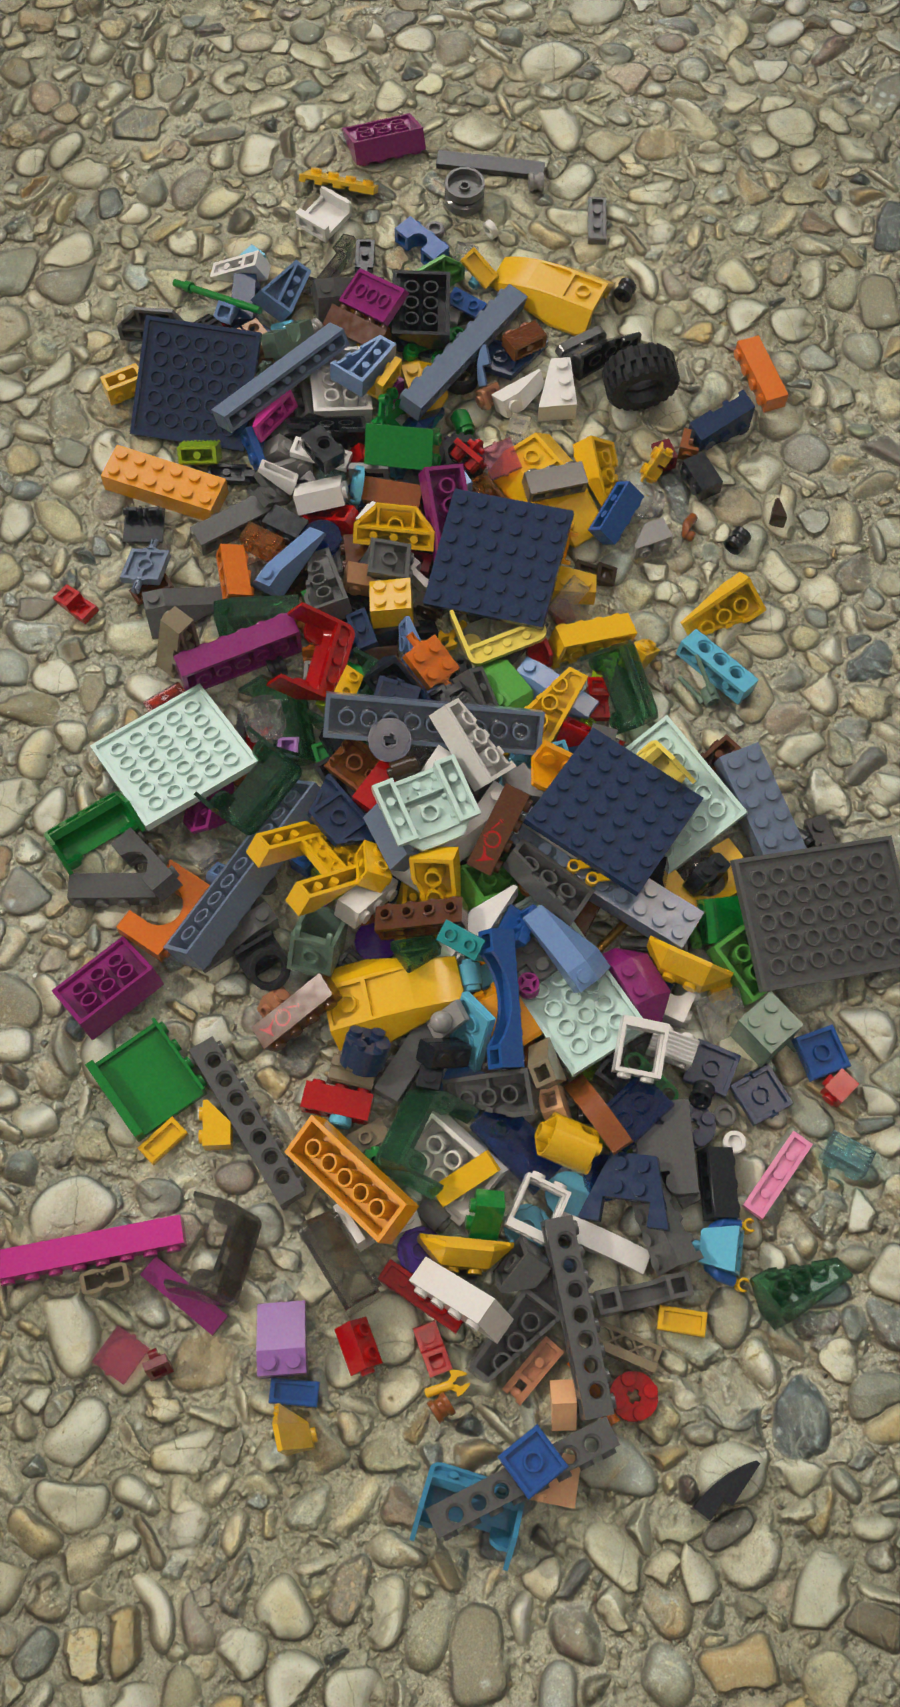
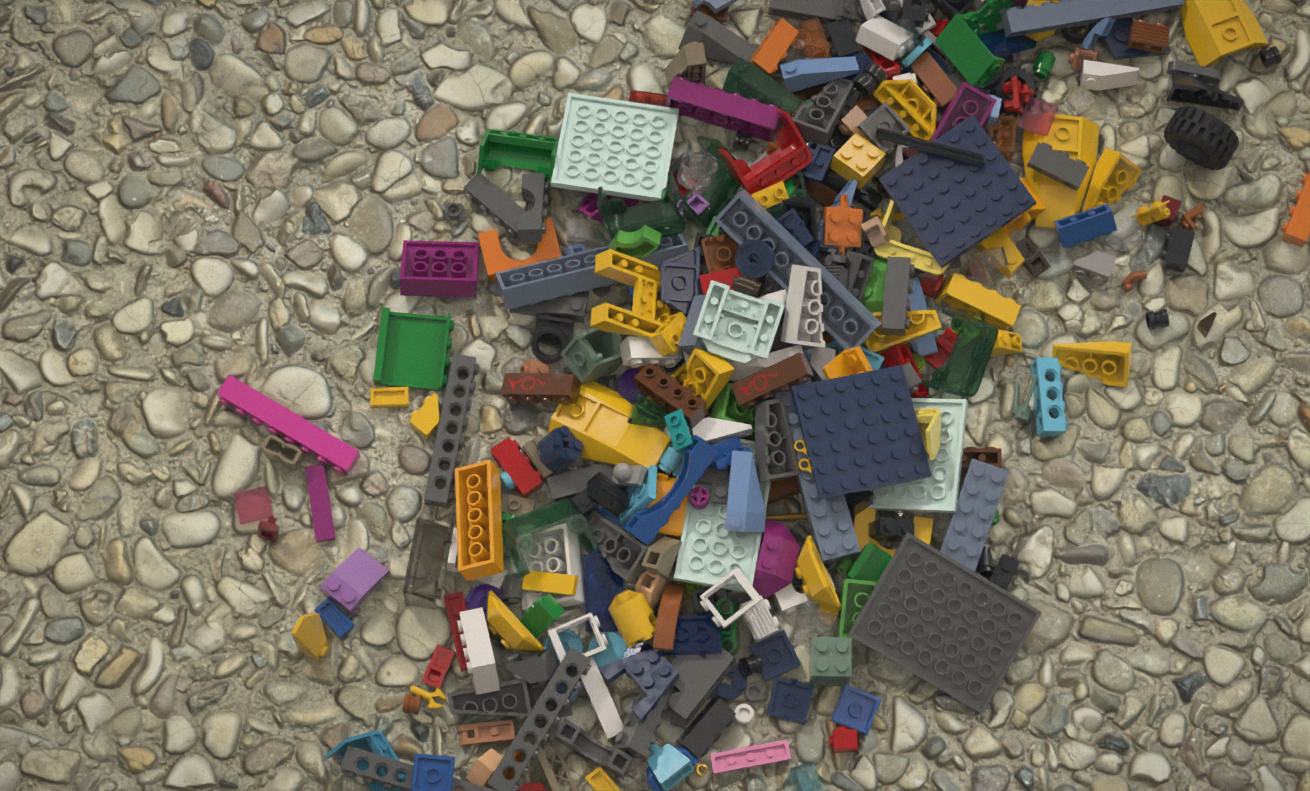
camera: 40 degrees right, 5 degrees up
clear smoke windscreen [164,1191,262,1308] -> none
red brick [334,1317,383,1377] -> none
white wedge [537,357,577,422] -> none
dark blue wedge [688,389,755,452] -> none
none -> dark grey plate [444,202,464,221]
none -> bright green brick [609,225,661,258]
none -> black wheel [852,62,887,97]
none -> medium nougat panel [861,216,890,248]
none -> black axle [875,128,984,166]
none -> dark grey brick [881,256,915,336]

